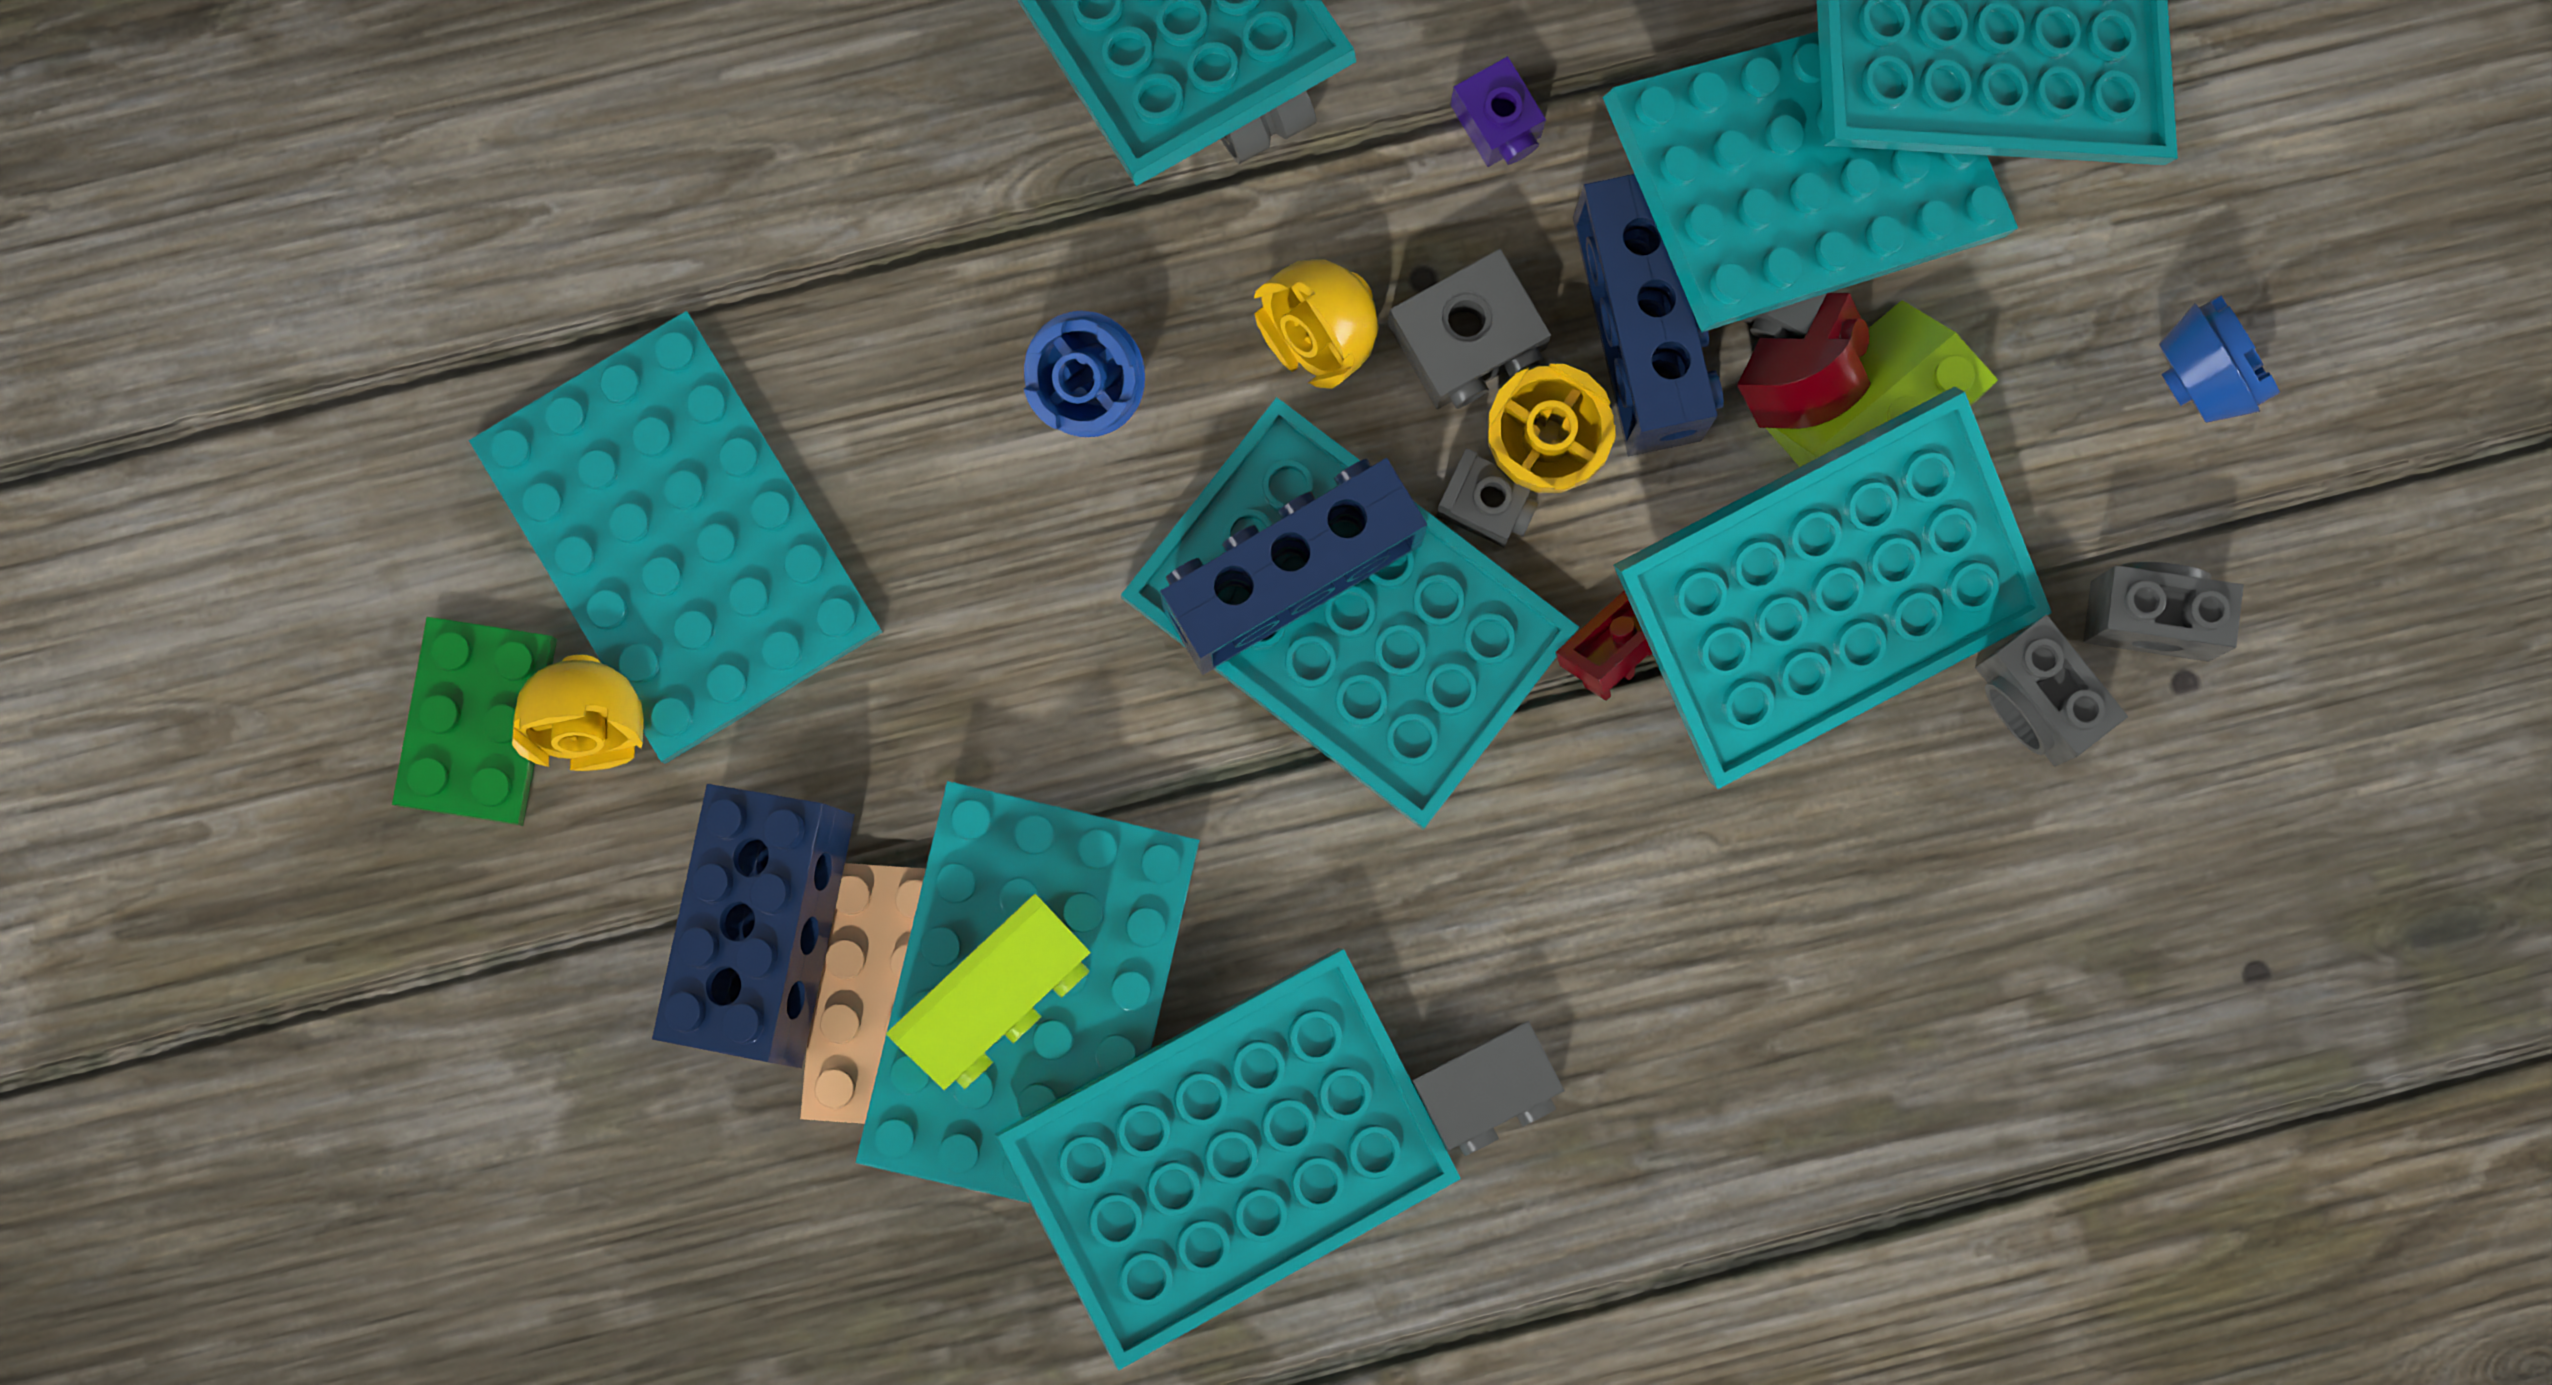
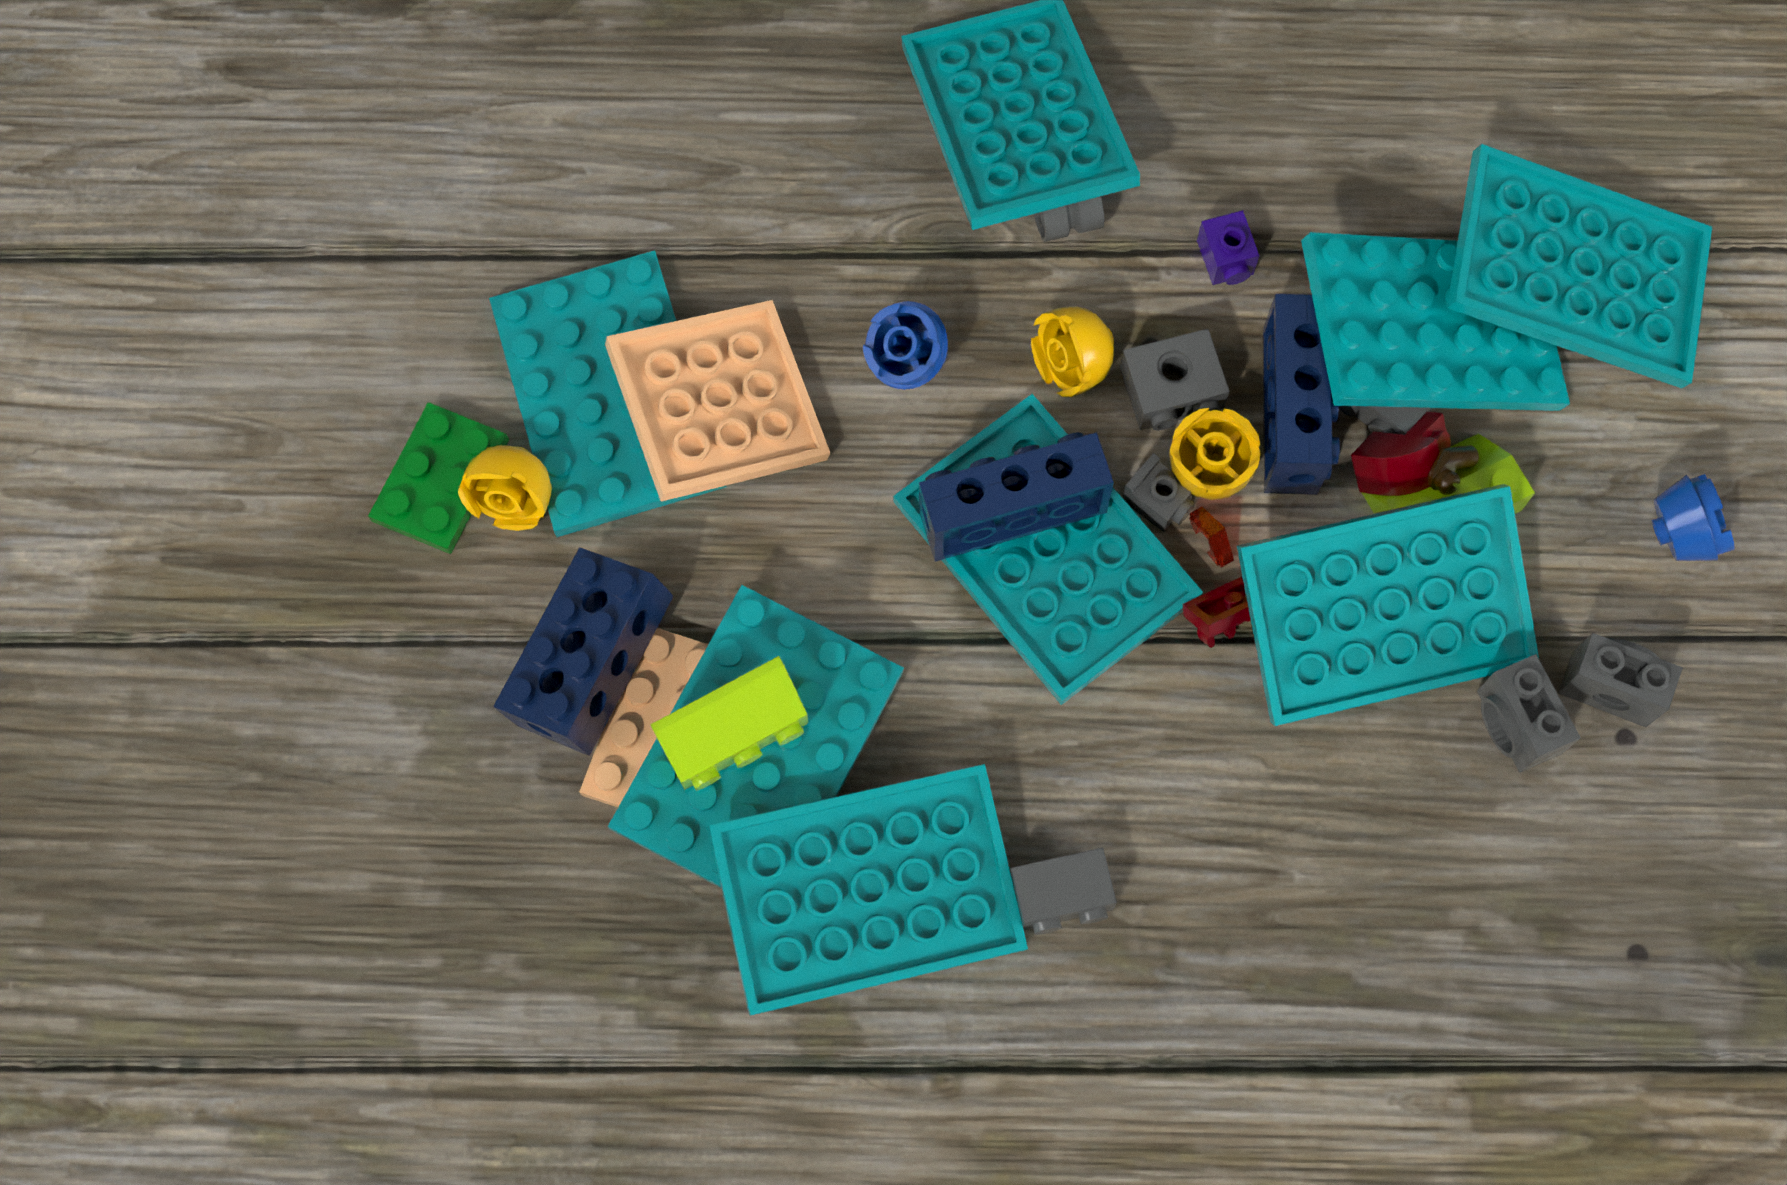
camera: 20 degrees right, 10 degrees down
none -> light nougat plate [605,300,830,502]
none -> clear red tile [1189,506,1234,568]
none -> dark brown arm [1428,445,1479,495]

